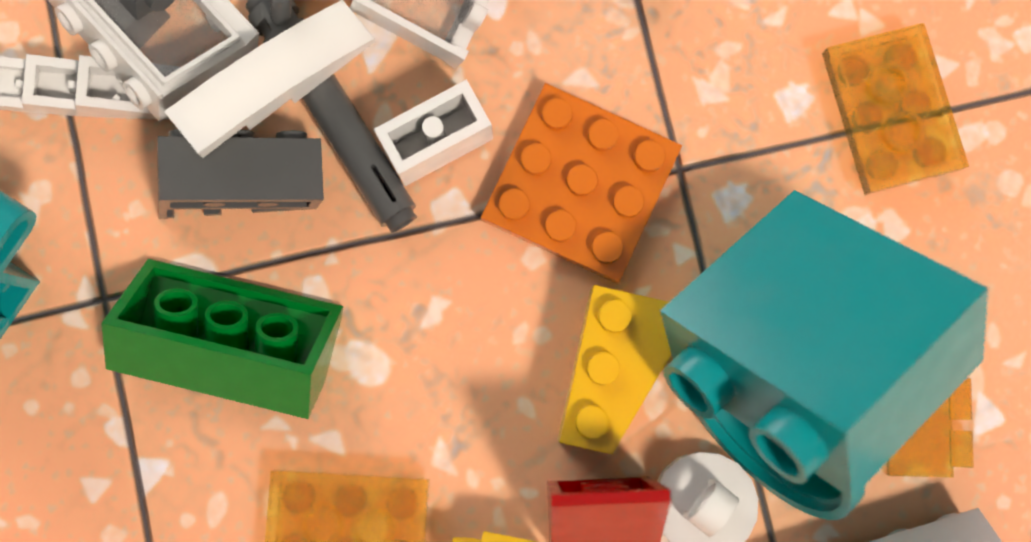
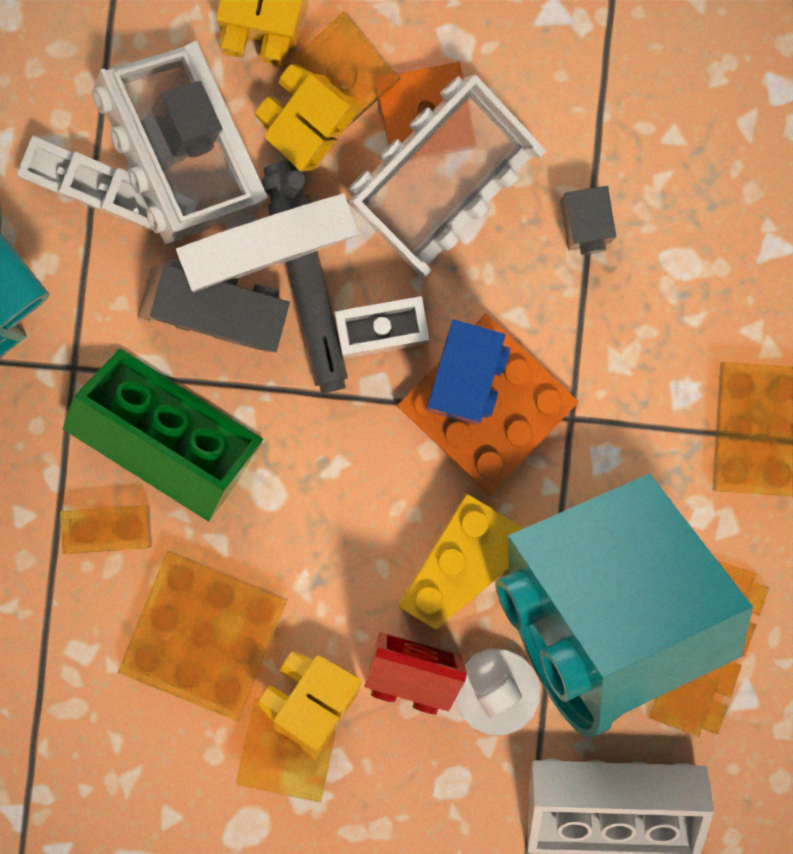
camera: 20 degrees right, 5 degrees up
none -> clear yellow plate [60,505,152,554]
none -> blue brick [426,319,511,425]

